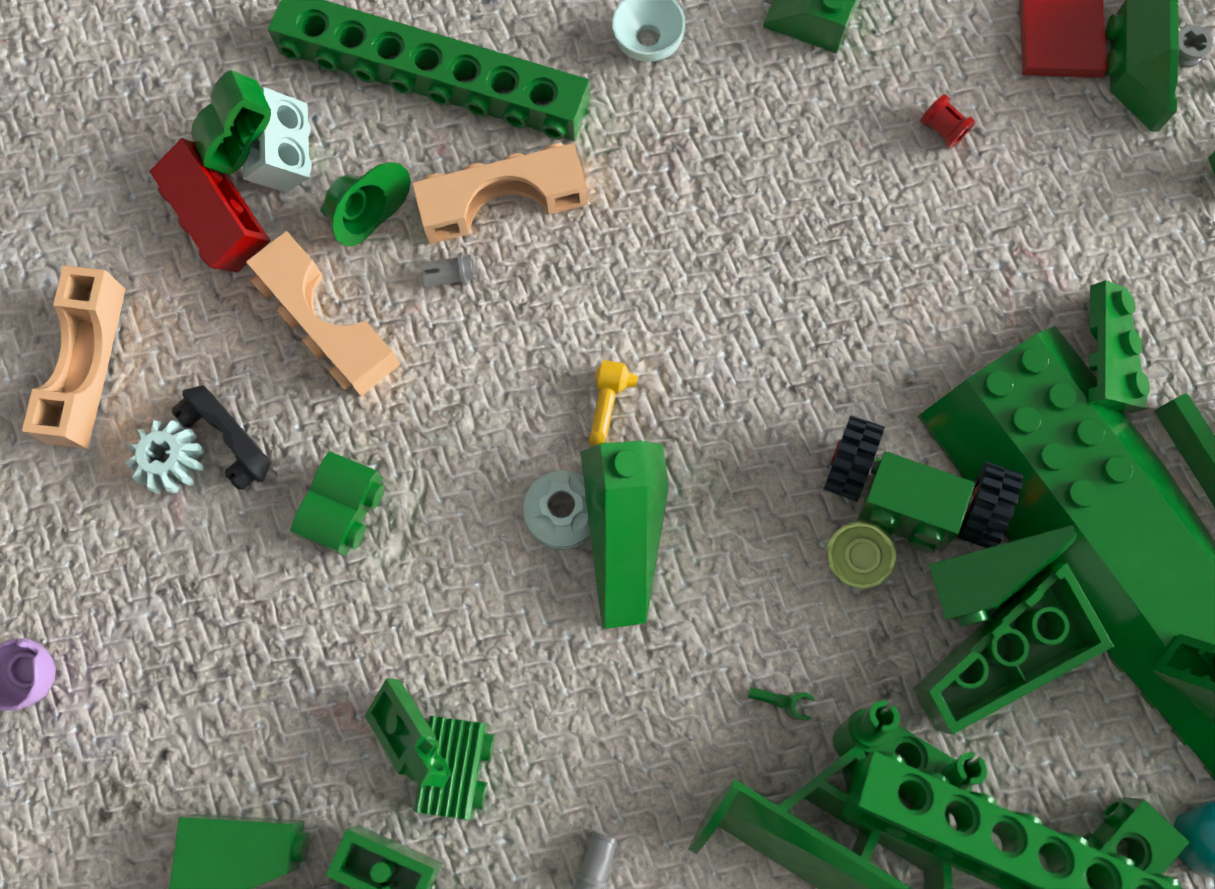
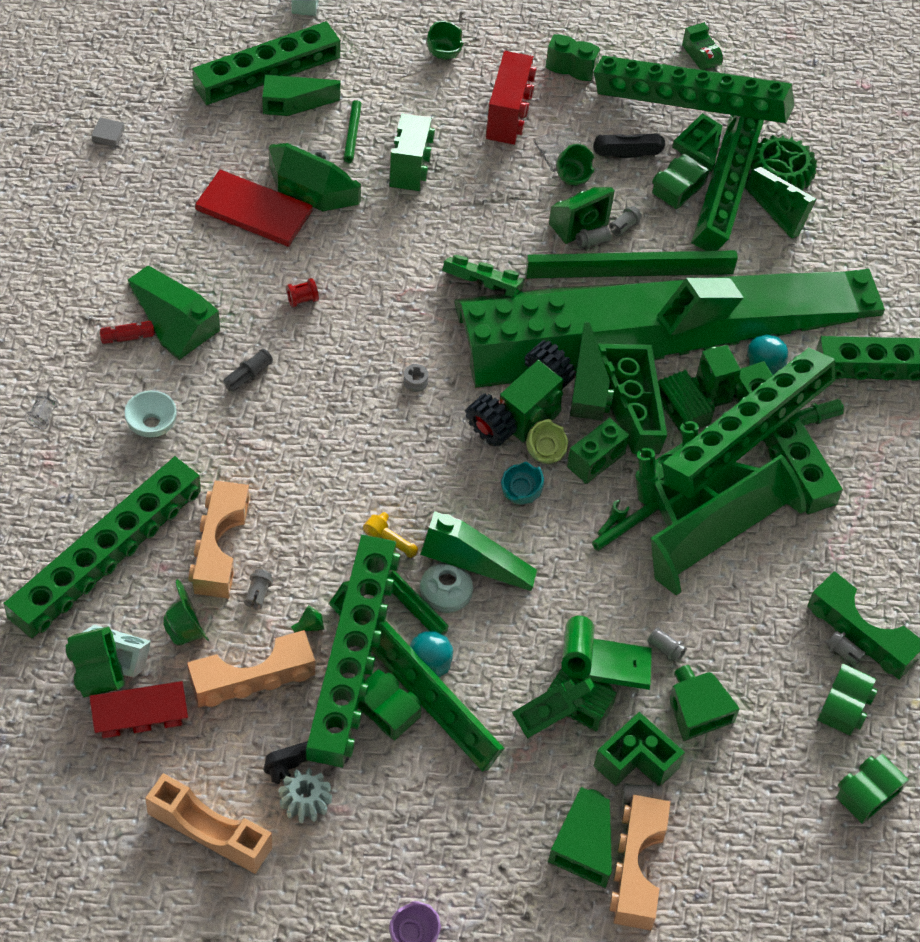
camera: 75 degrees left, 20 degrees down
none -> dark grey axle [223,349,273,392]
none -> green rock [291,605,324,633]
none -> green brick [306,534,400,768]
none -> green tile [329,581,505,772]
none -> green axle [370,569,449,635]
none -> light grey bush [404,364,428,392]
none -> teal hair [410,631,453,677]
none -> teal hair [501,461,544,505]
none -> green door [561,616,652,690]
none -> green brick [567,418,630,484]
none -> green piece [592,502,659,551]
none -> green brick [658,369,715,433]
none -> green brick [695,345,741,407]

